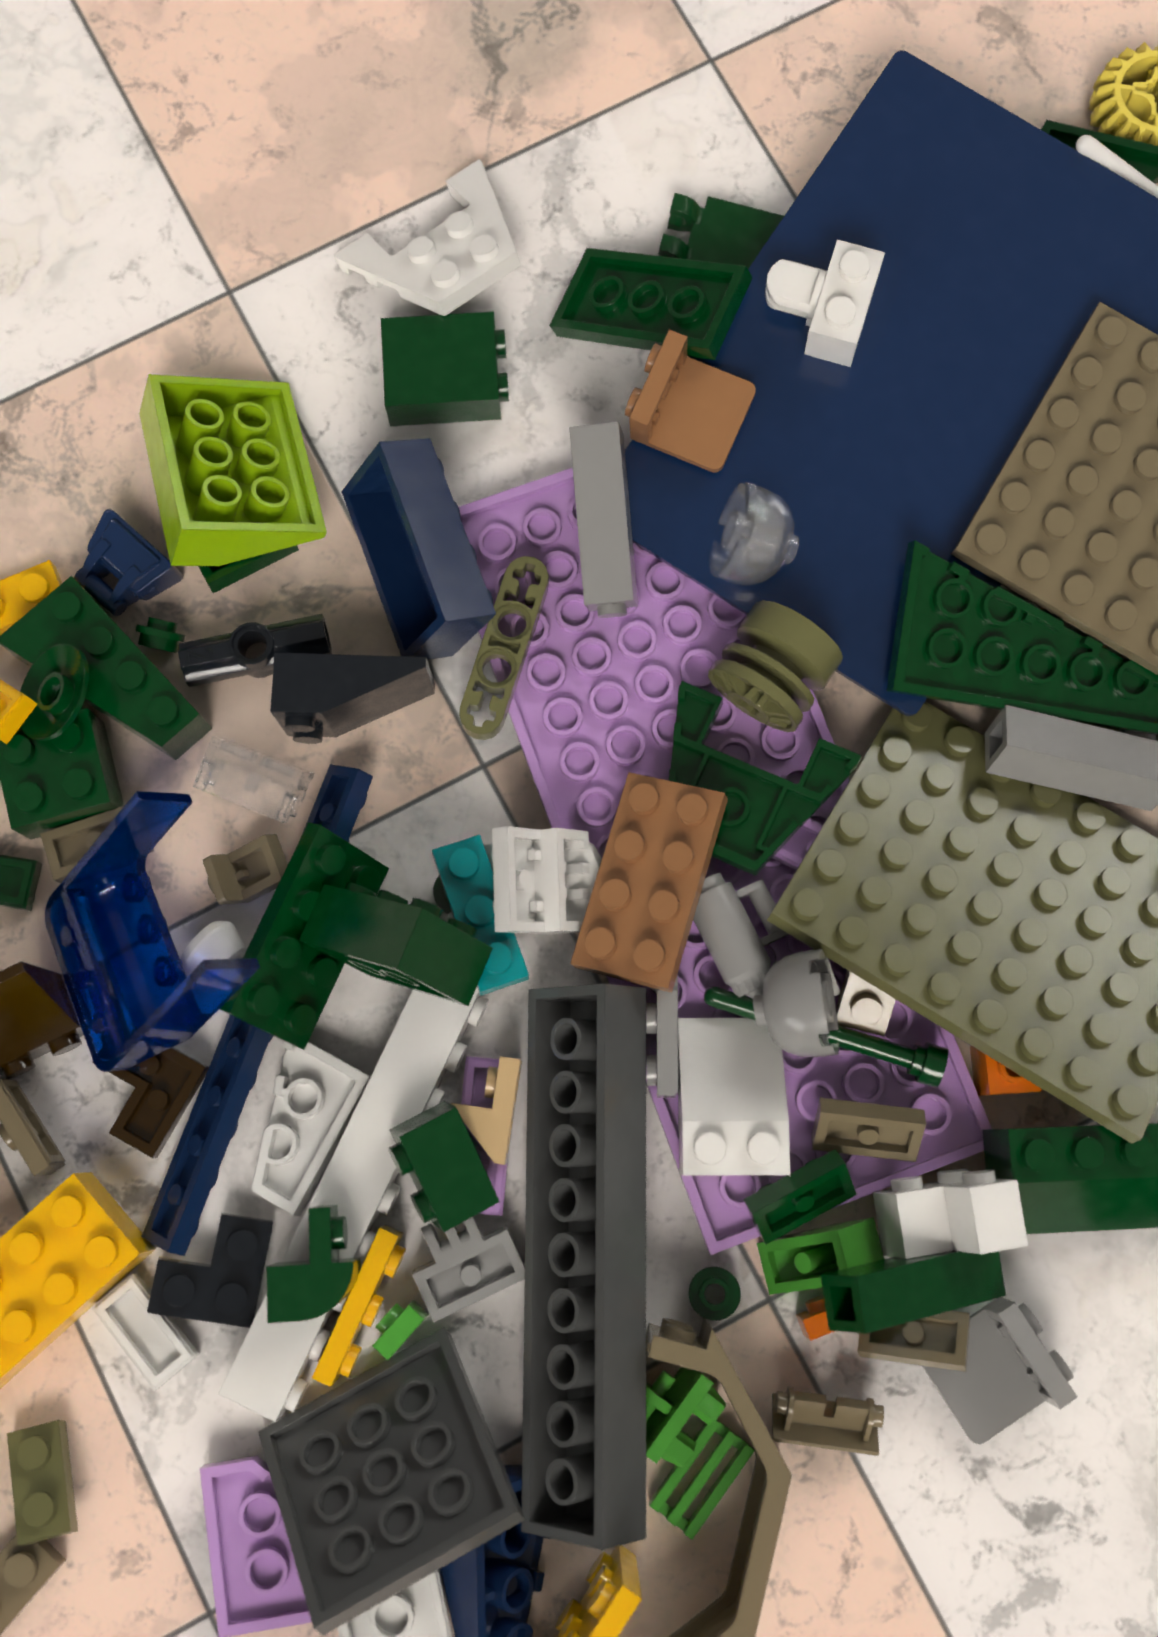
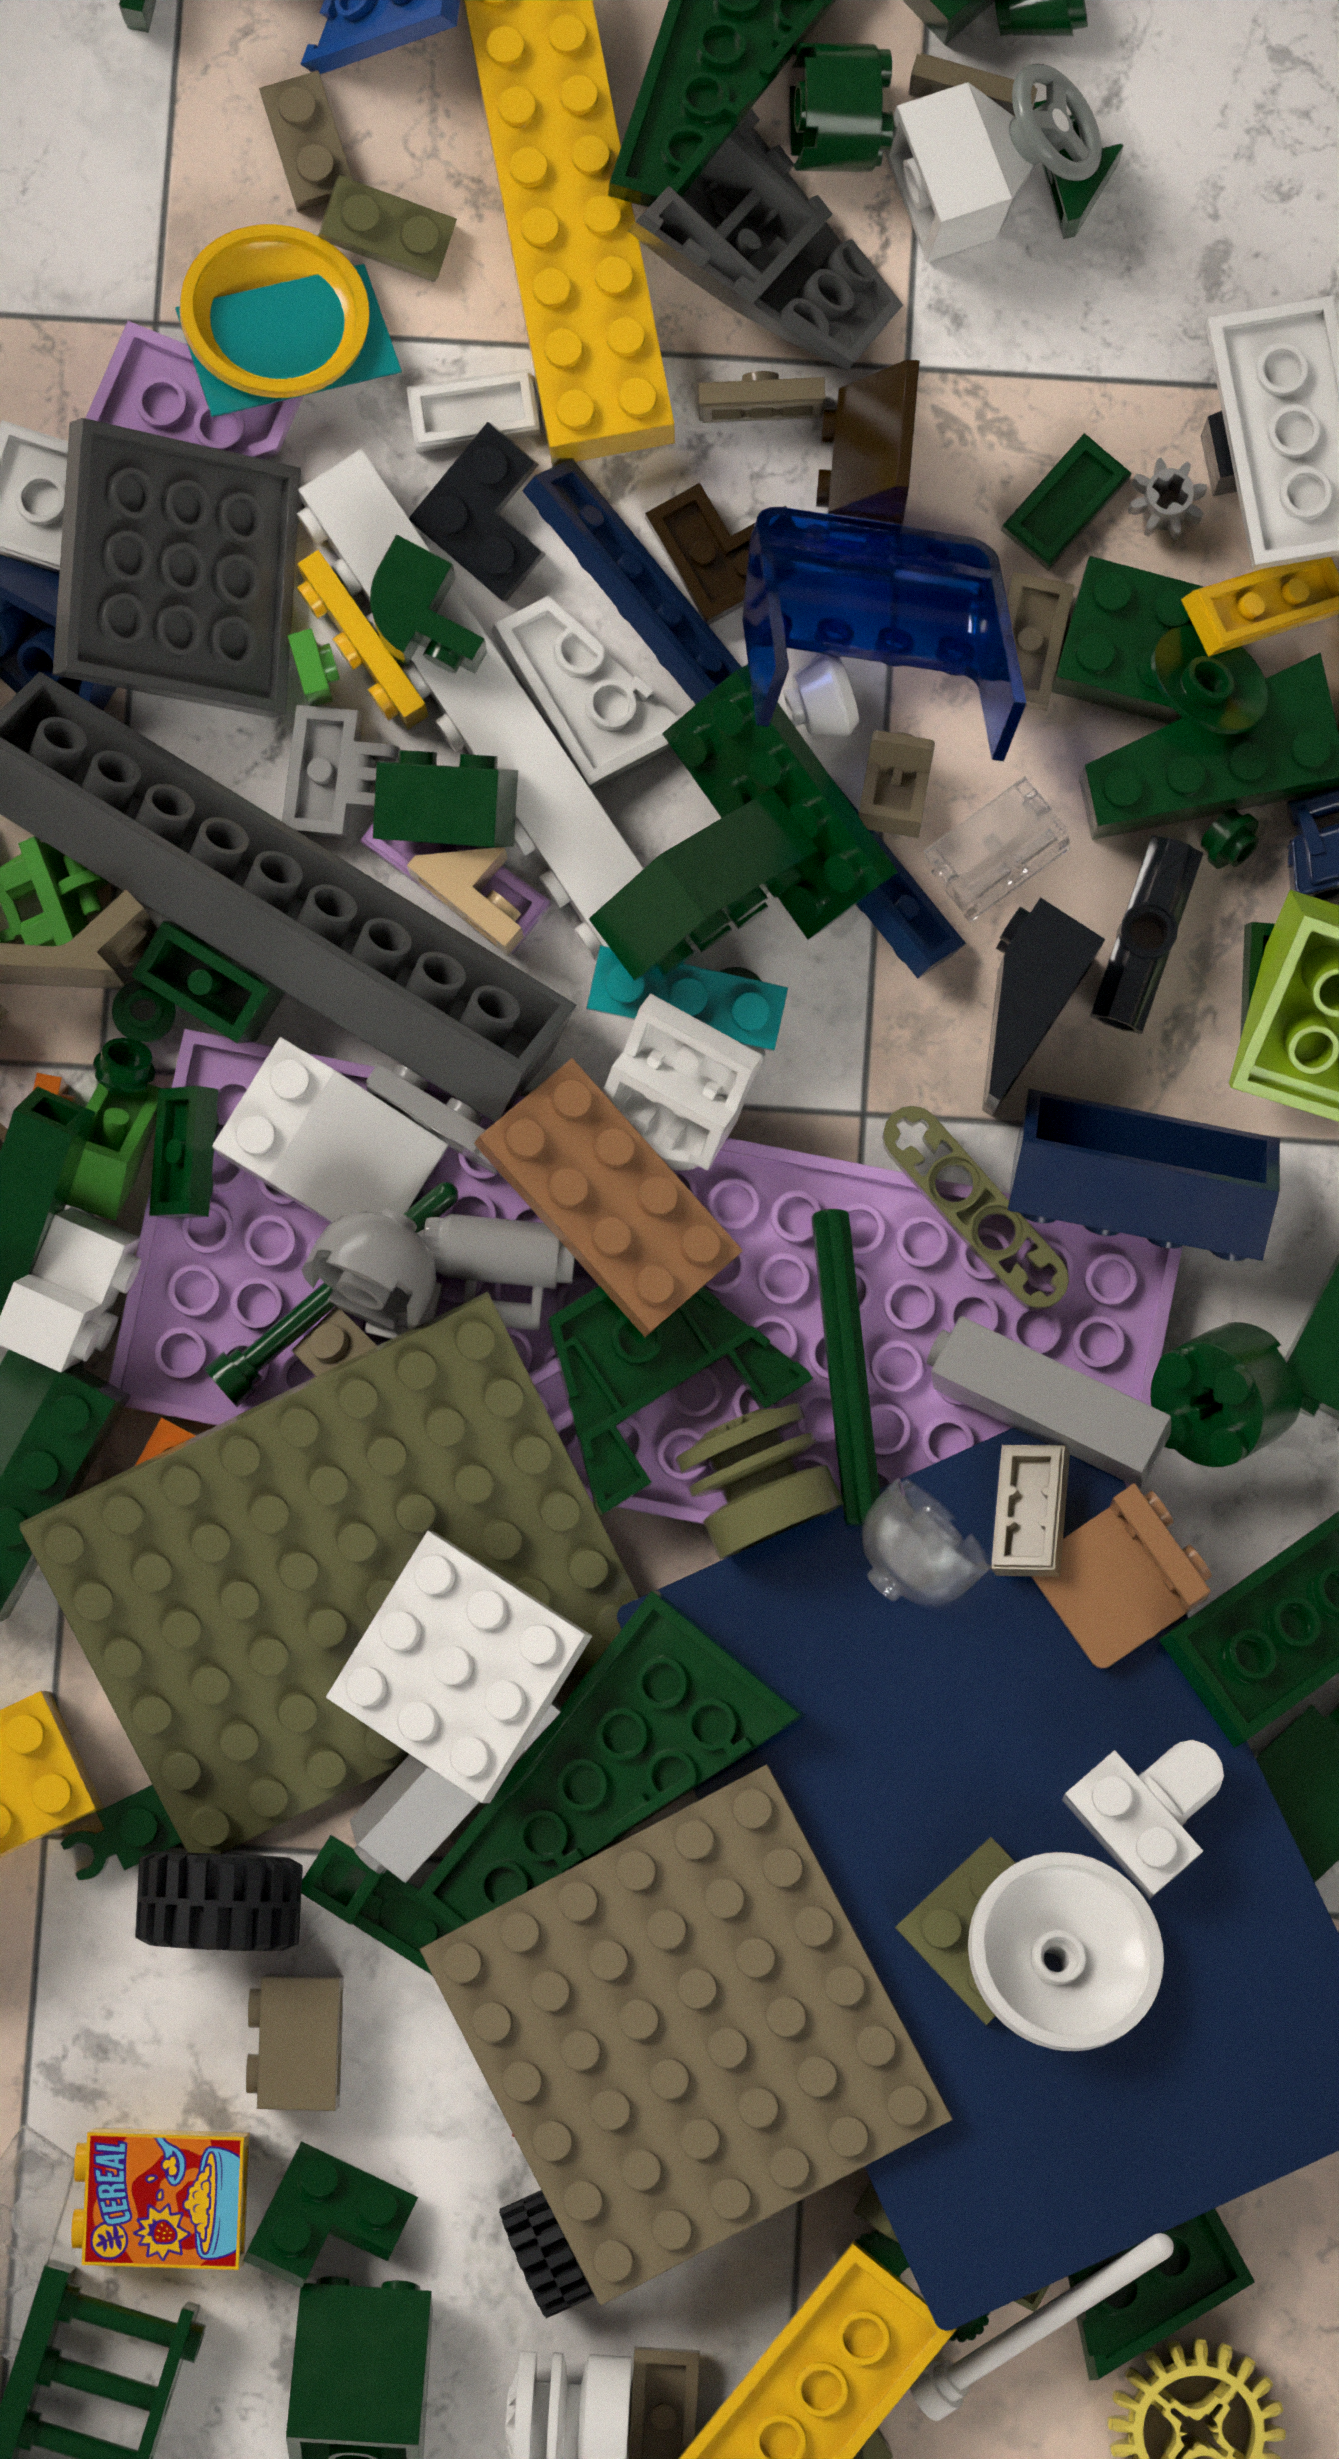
camera: 125 degrees right, 5 degrees up
dark tan plate [811,1097,926,1162] -> none
none -> dark green plate [93,1038,156,1096]
none -> dark green brick [131,921,286,1044]
none -> teal piece [175,264,402,417]
none -> yellow dish [179,224,369,398]
none -> white plate [326,1531,592,1804]
none -> dark green axle [811,1208,882,1526]
none -> olive plate [895,1837,1016,2026]
none -> white dish [968,1852,1164,2051]
none -> plate [991,1445,1070,1577]
none -> dark green brick [1150,1322,1302,1468]

